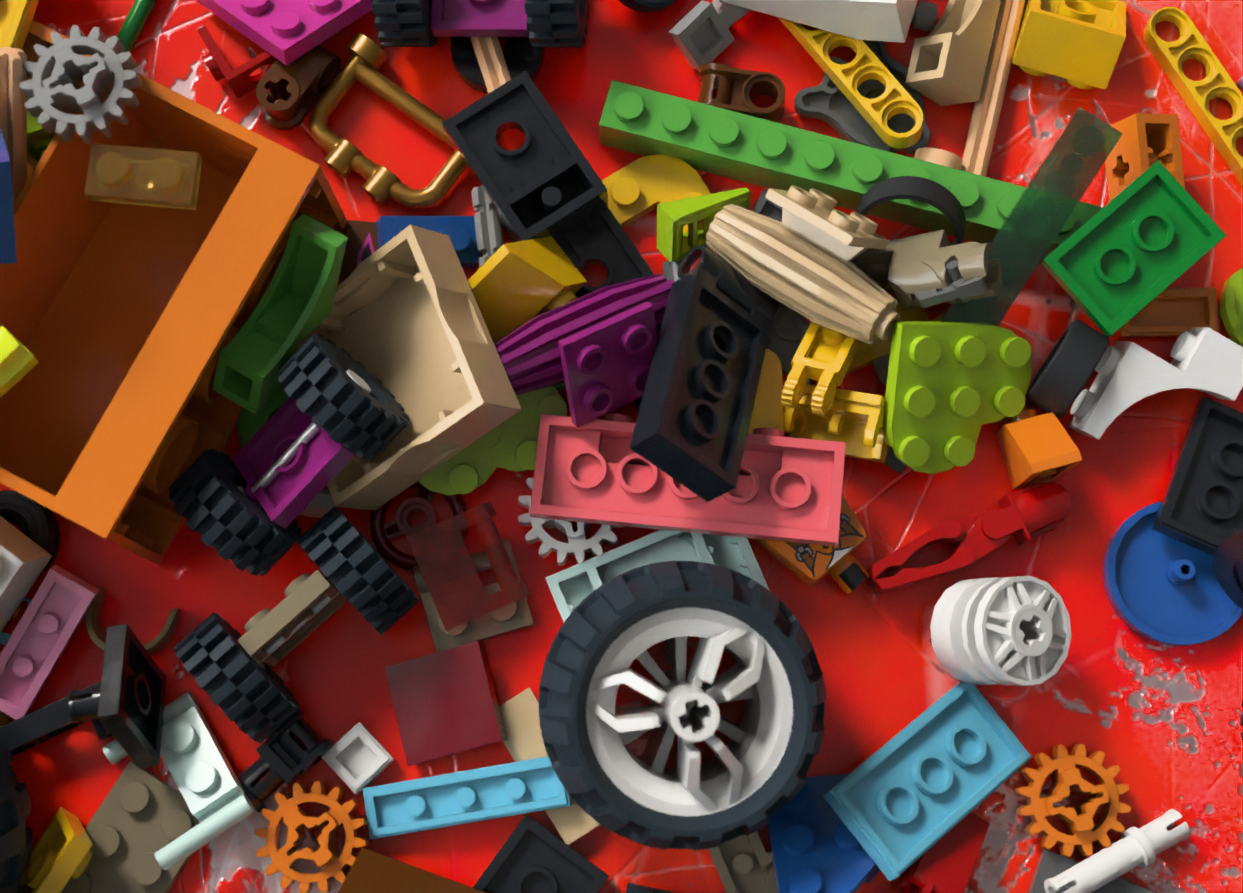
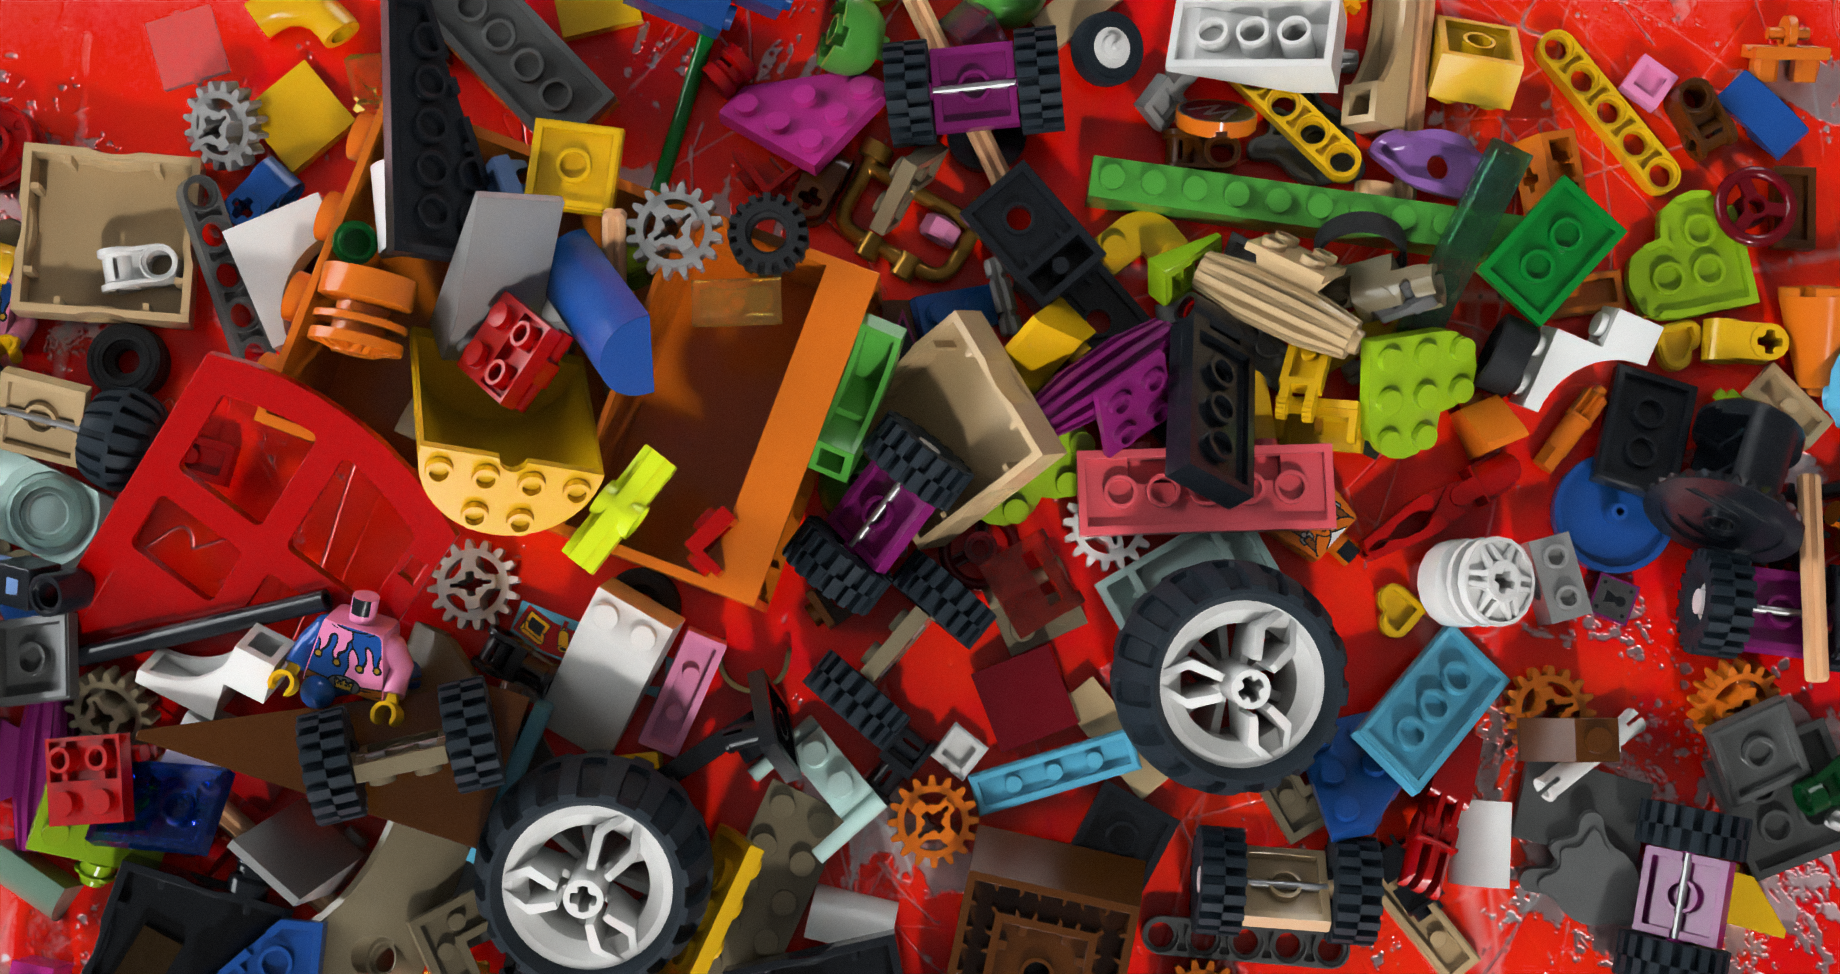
camera: 10 degrees left, 5 degrees up
none -> red bracket [684,505,739,578]
none -> black tyre [727,192,810,279]
none -> reddish brown bracket [804,588,855,630]
none -> dark tan plate [869,140,949,236]
none -> bright pink tile [919,212,961,249]
none -> tile [1175,99,1258,139]
none -> medium lavender piece [1367,129,1503,200]
none -> yellow tile [1375,583,1426,638]
none -> reddish brown slope [1517,717,1620,762]
none -> light grey brick [1518,531,1593,626]
none -> orange piece [1532,384,1608,474]
none -> tile [1588,572,1641,627]

